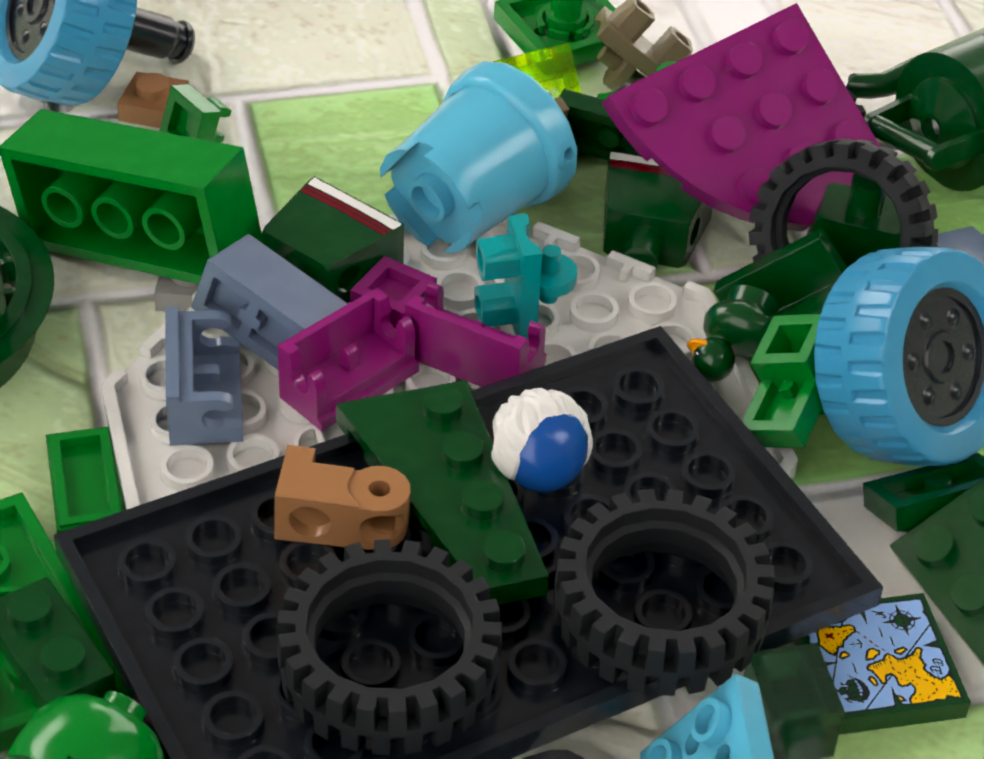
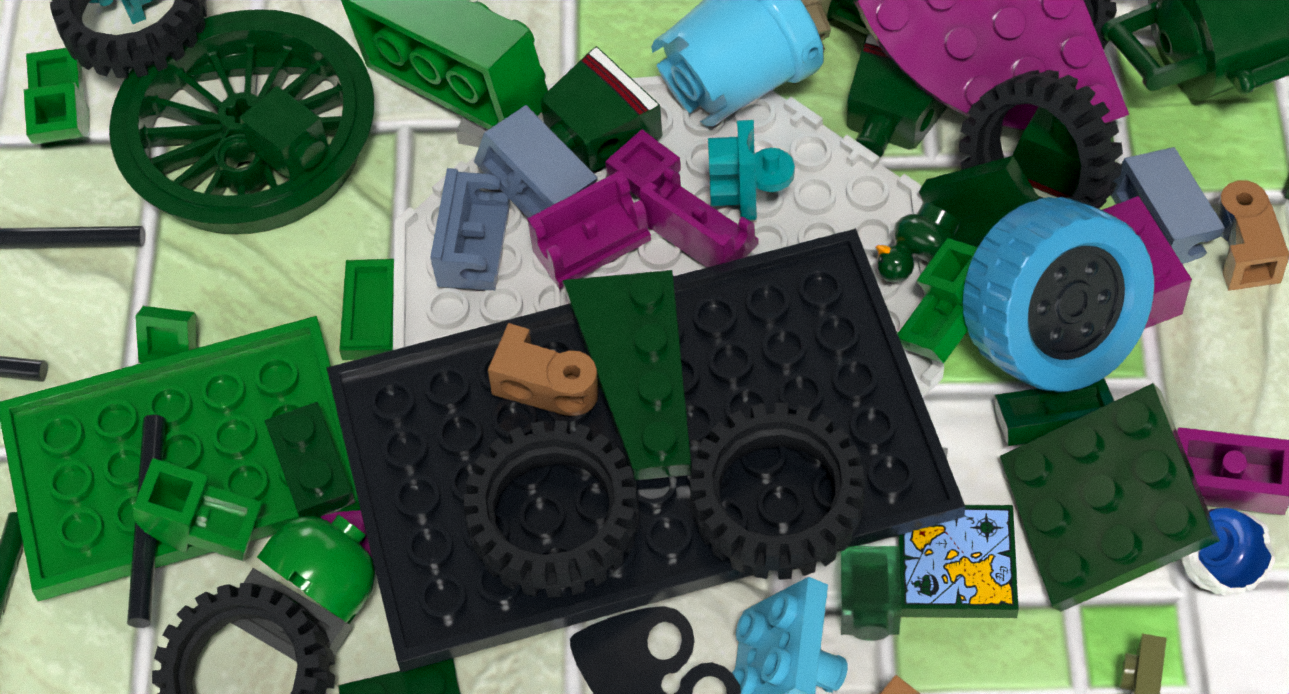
camera: 20 degrees right, 15 degrees up
hair [491,388,593,494] -> none

